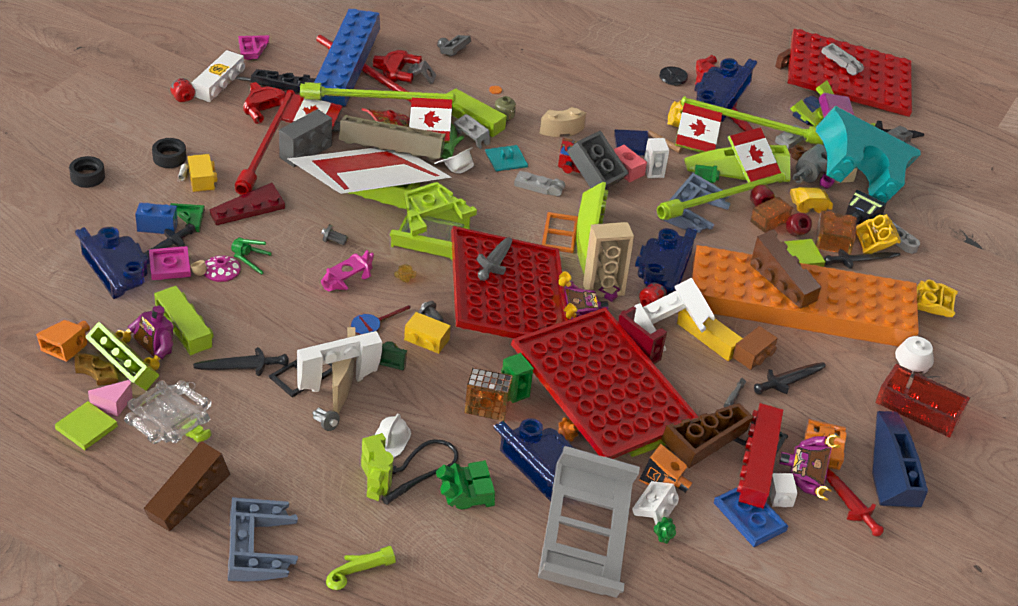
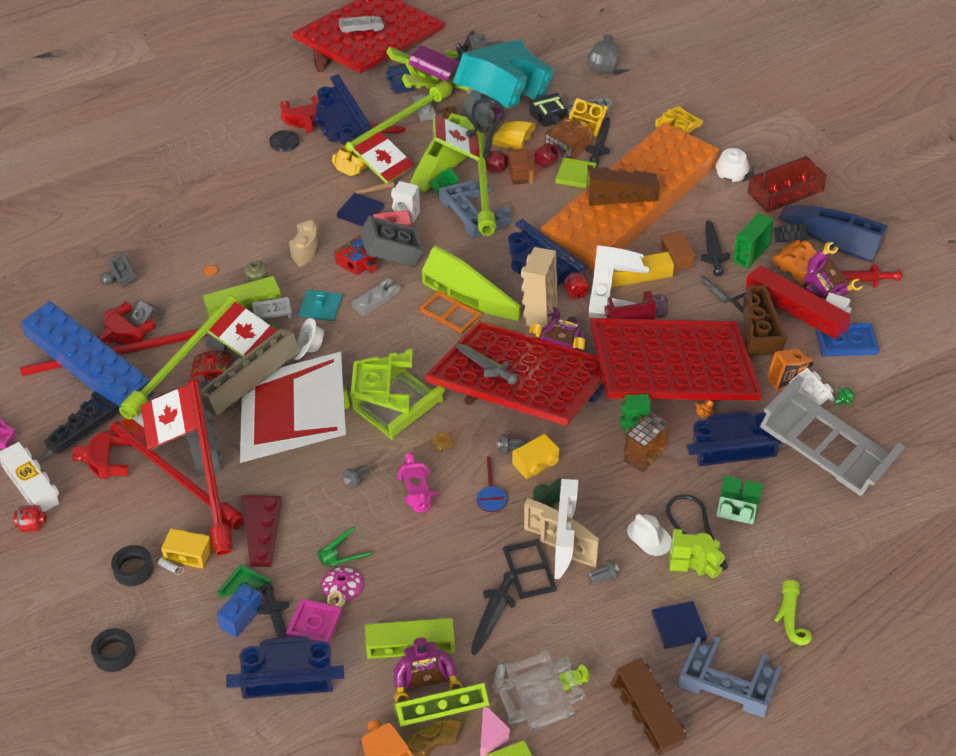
camera: 55 degrees left, 5 degrees up
none -> flag [140,379,233,555]
none -> black piece [466,98,504,159]
none -> dark grey piece [587,34,618,74]
none -> clear blue tile [652,601,707,649]
none -> wheel [653,294,668,318]
none -> green window [733,212,774,269]
none -> black tyre [774,224,807,243]

